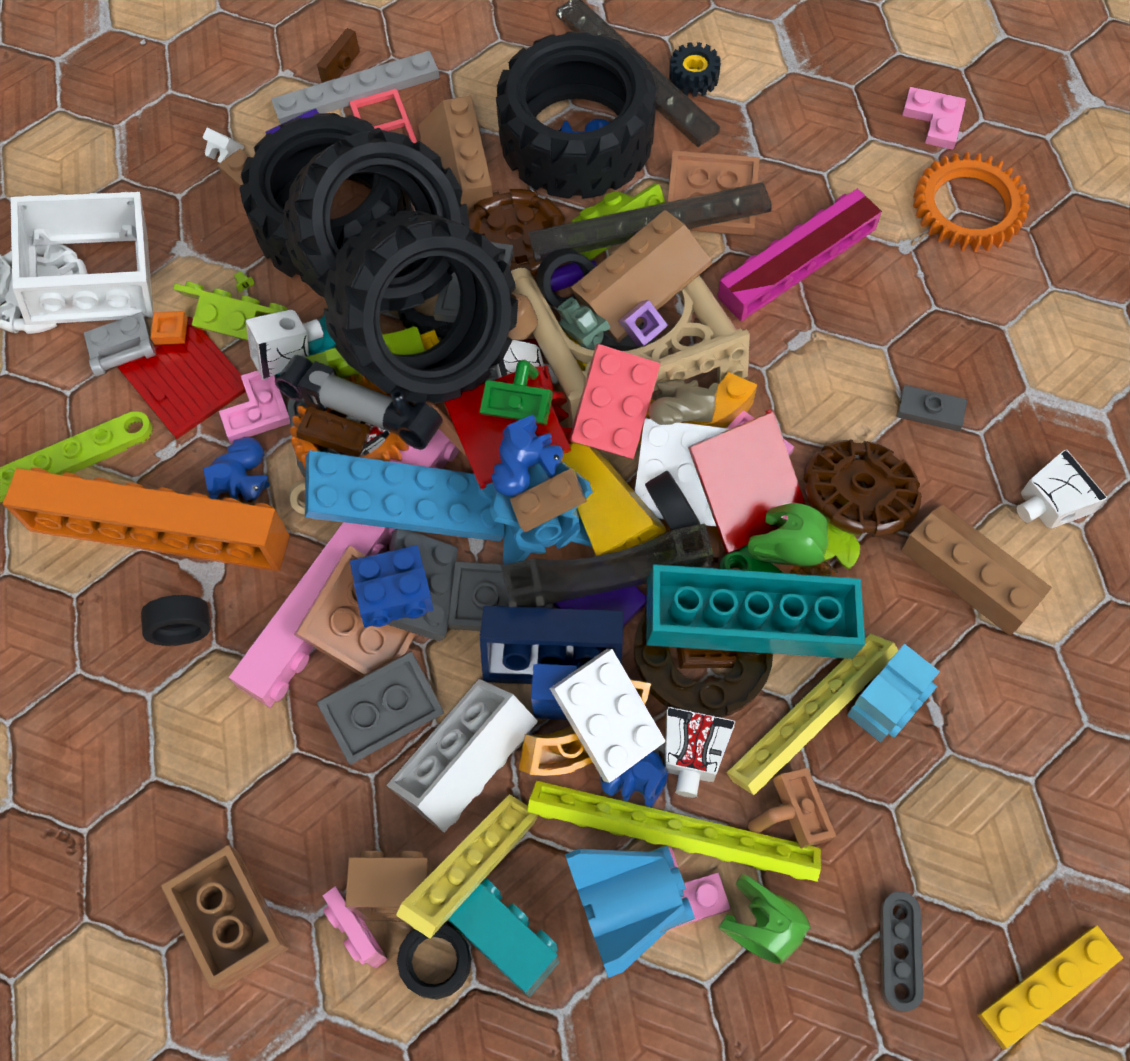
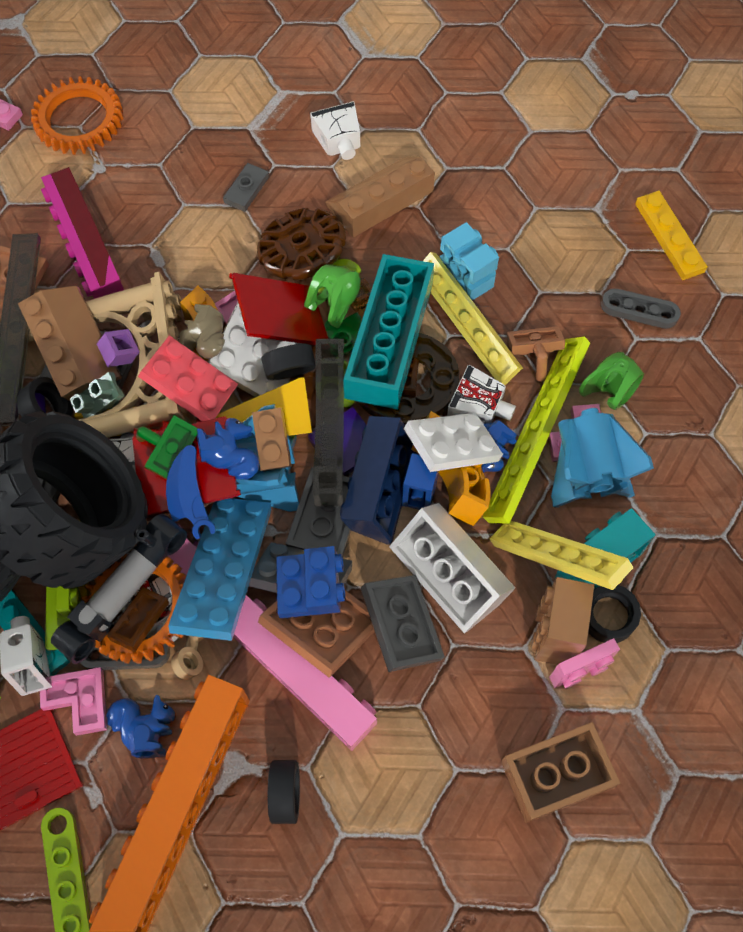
camera: 80 degrees left, 0 degrees up
none -> blue piece [166,445,216,539]

